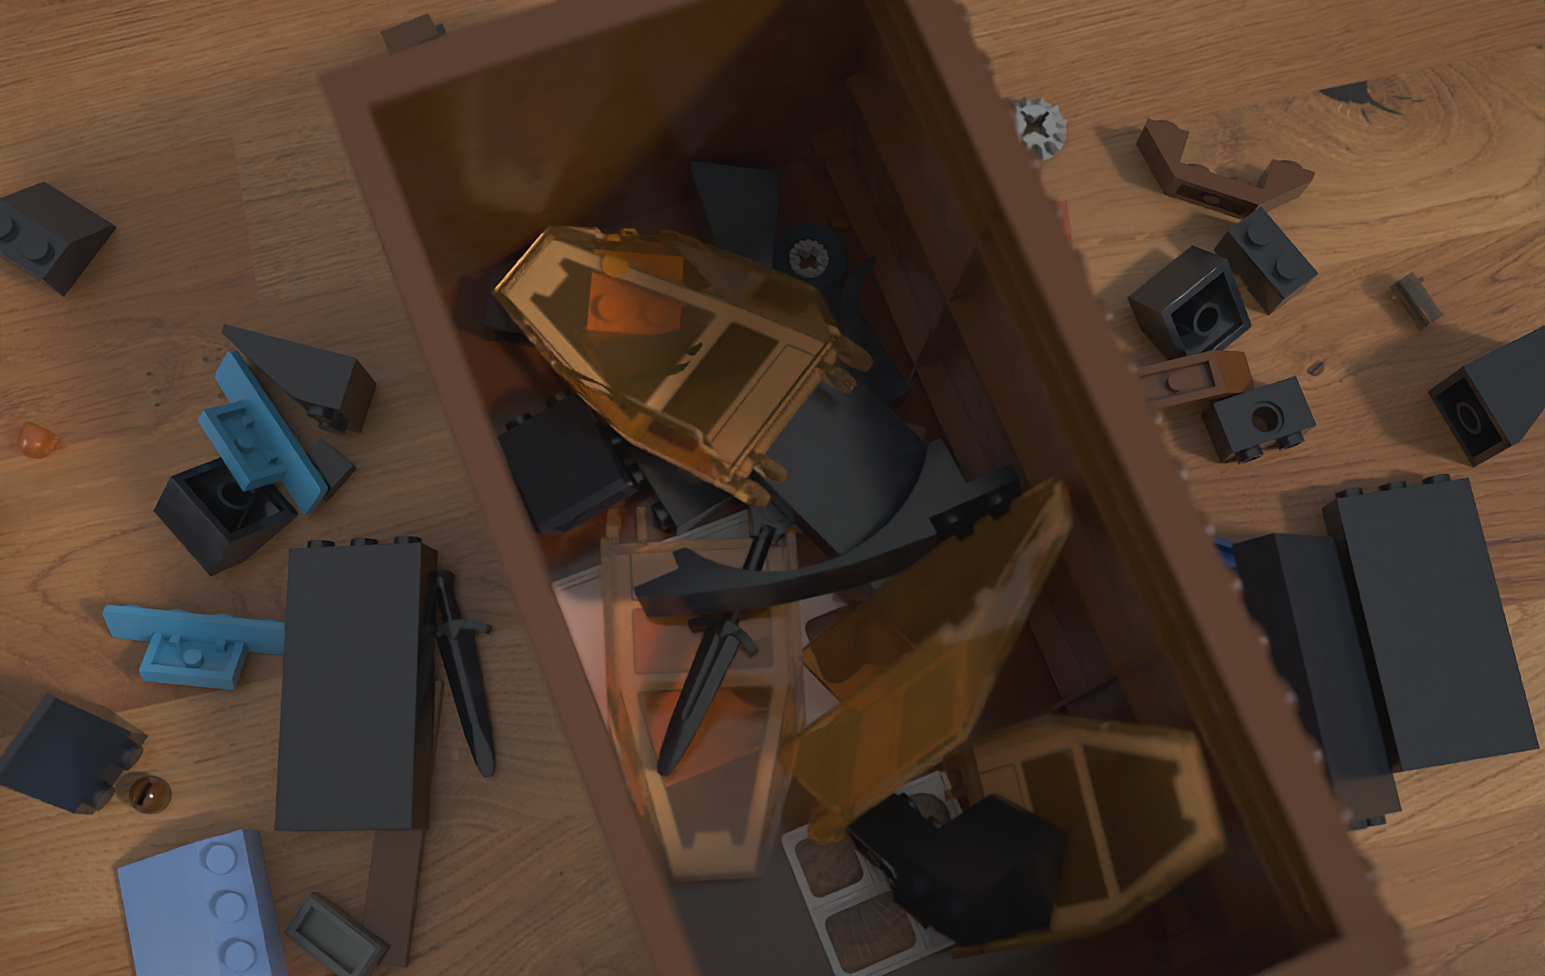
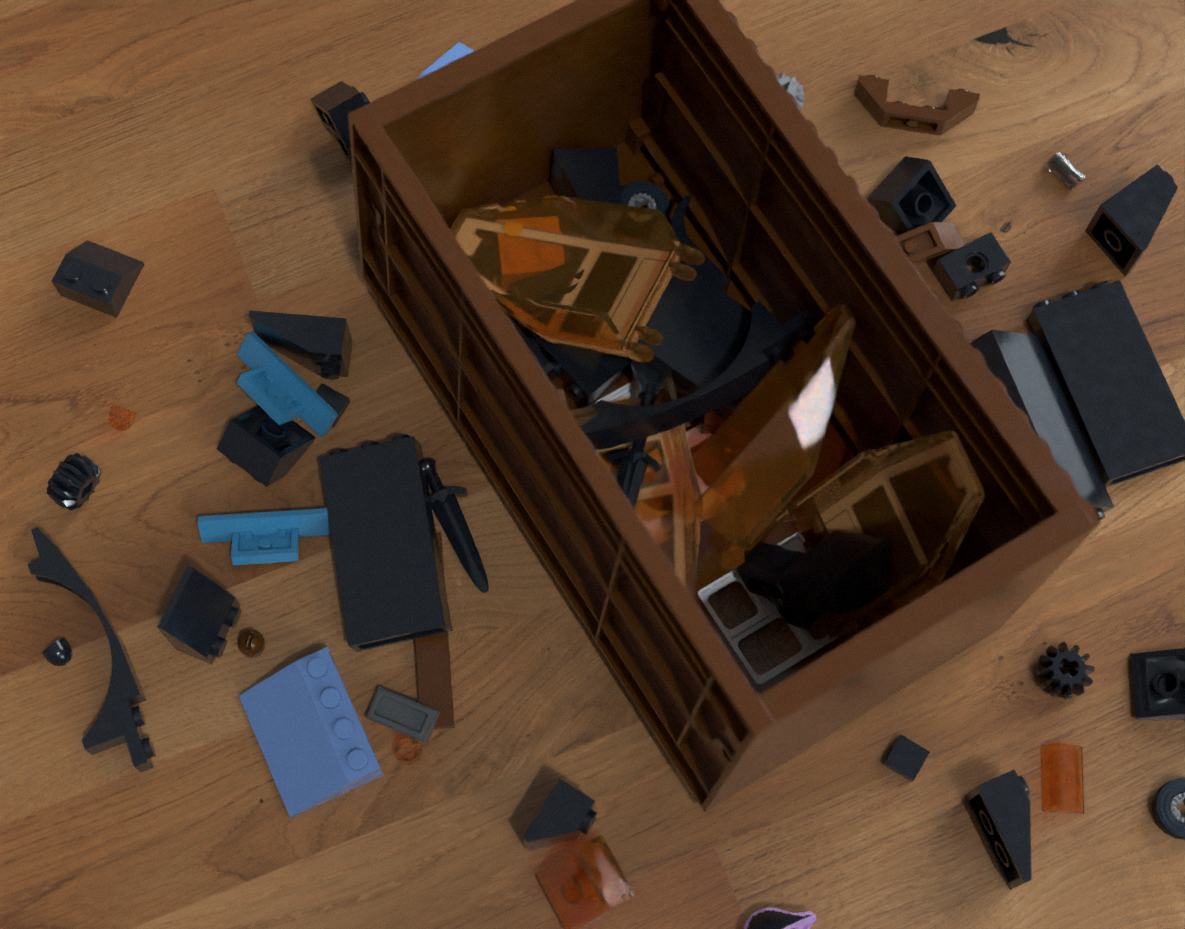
camera: 10 degrees left, 5 degrees down
black brick [1214,207,1319,315] -> none

